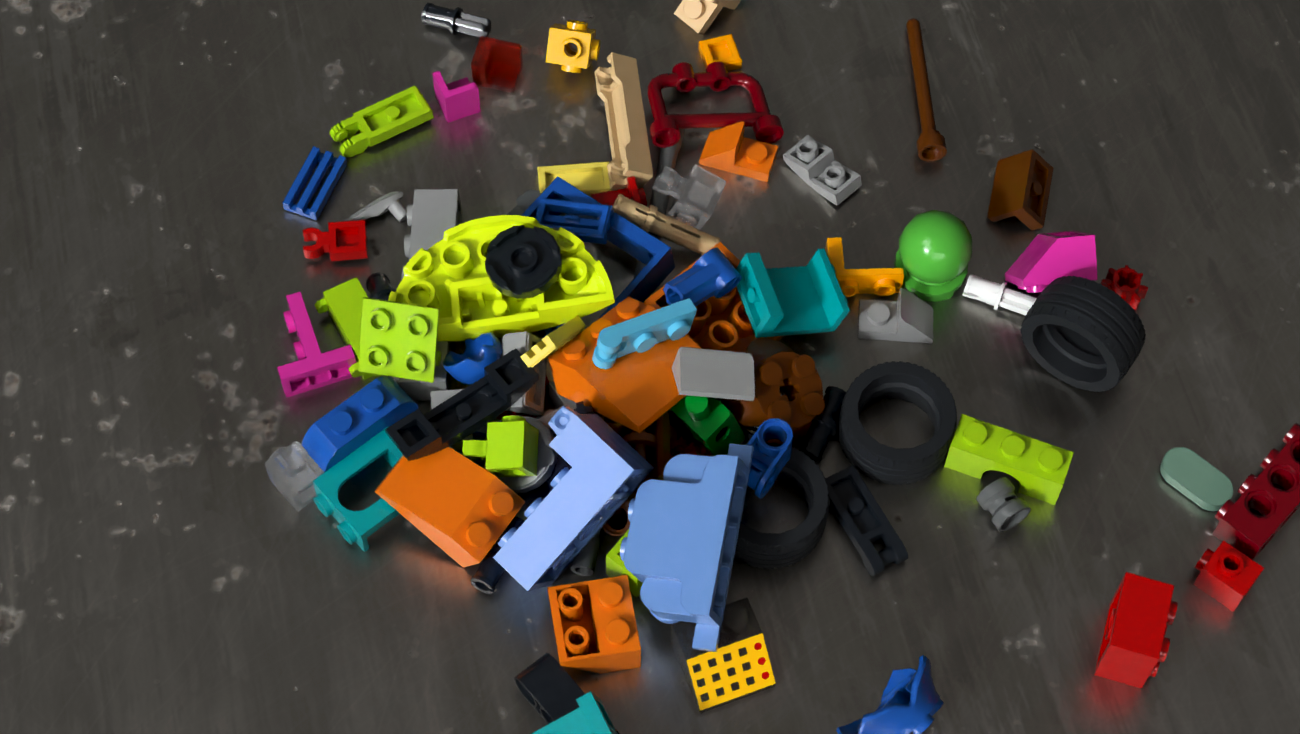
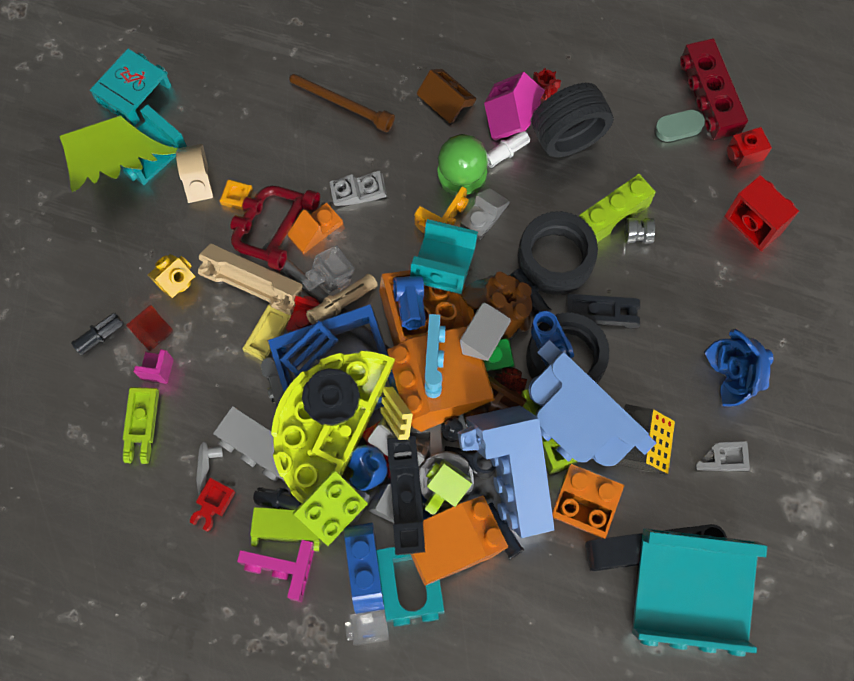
camera: 55 degrees left, 10 degrees up
blue tile [282,146,347,221] -> none

